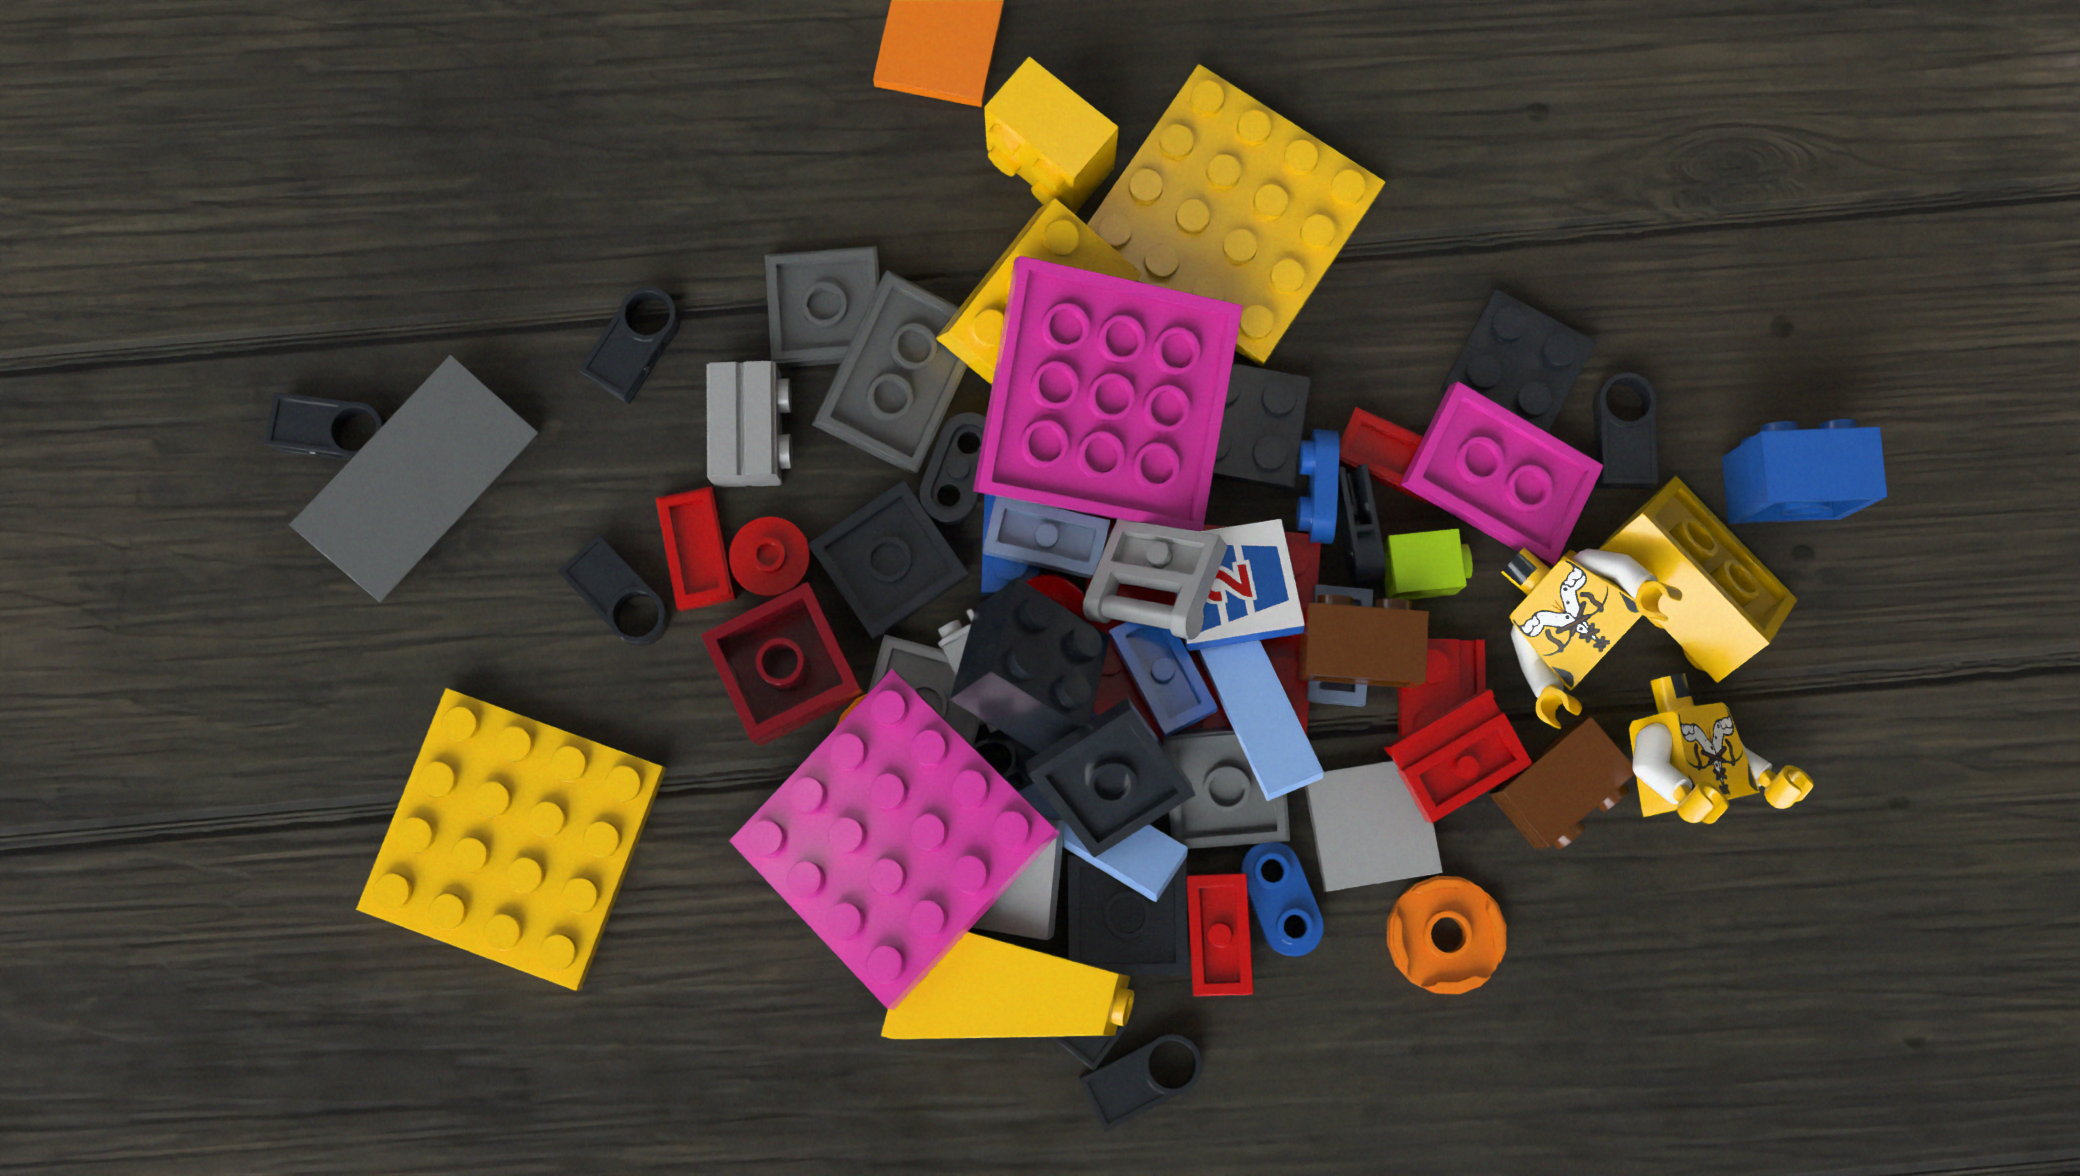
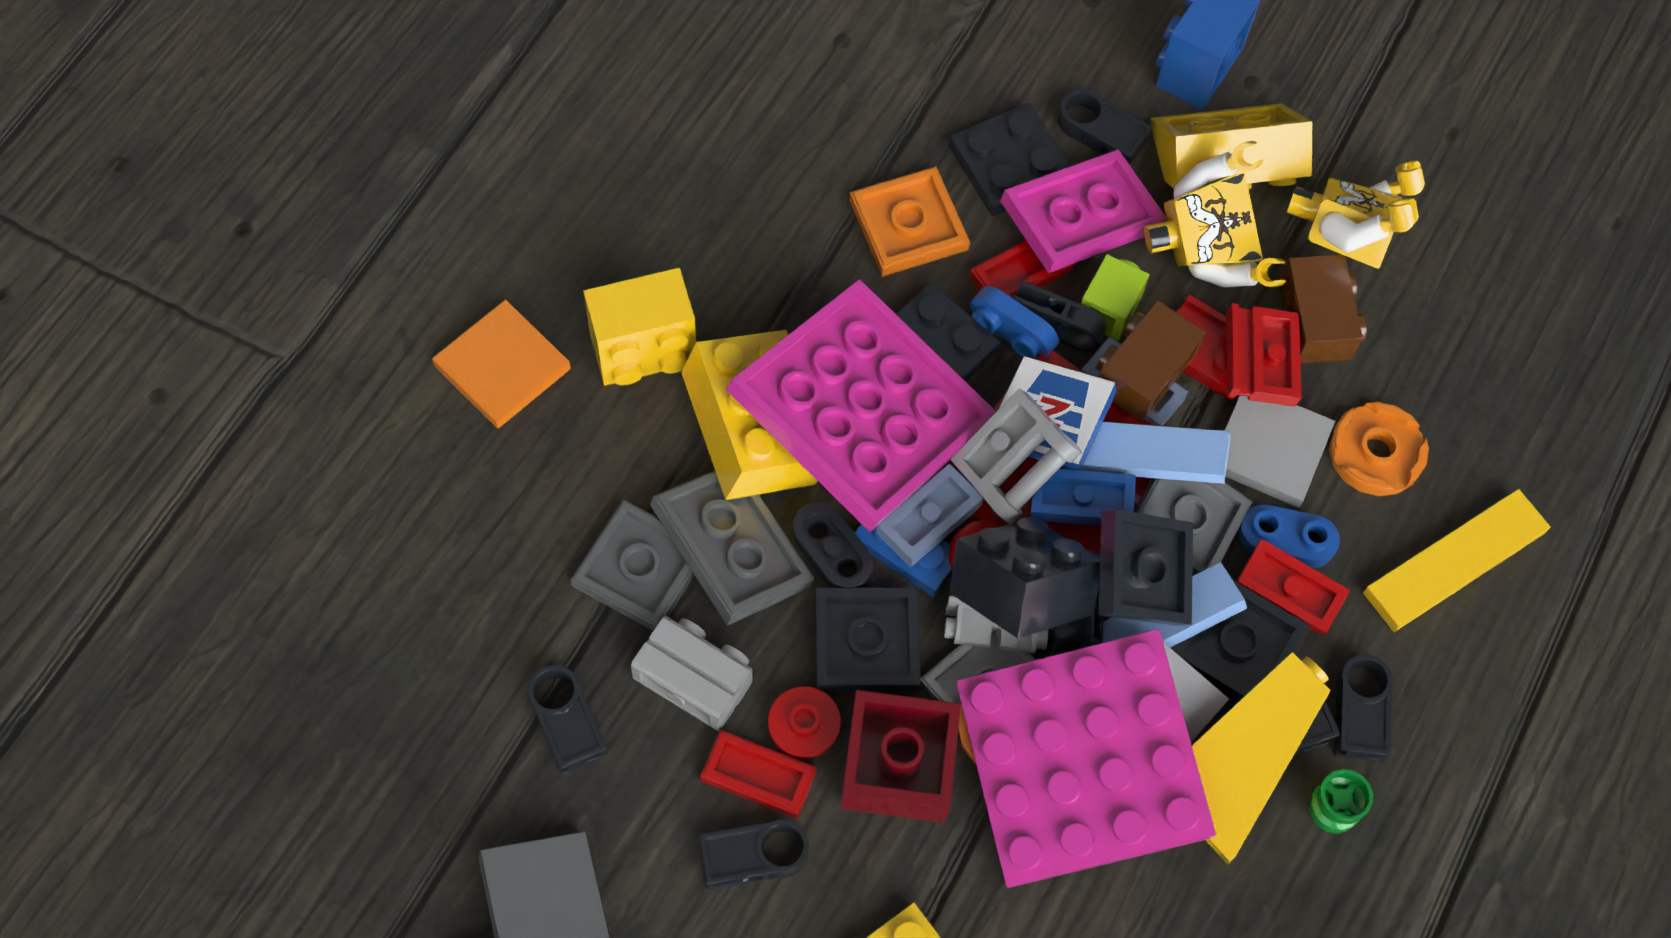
camera: 60 degrees left, 15 degrees down
yellow plate [1087,64,1386,368] -> none
none -> orange tile [849,166,970,277]
none -> green wheel [1308,769,1373,834]
none -> yellow tile [1363,489,1551,632]

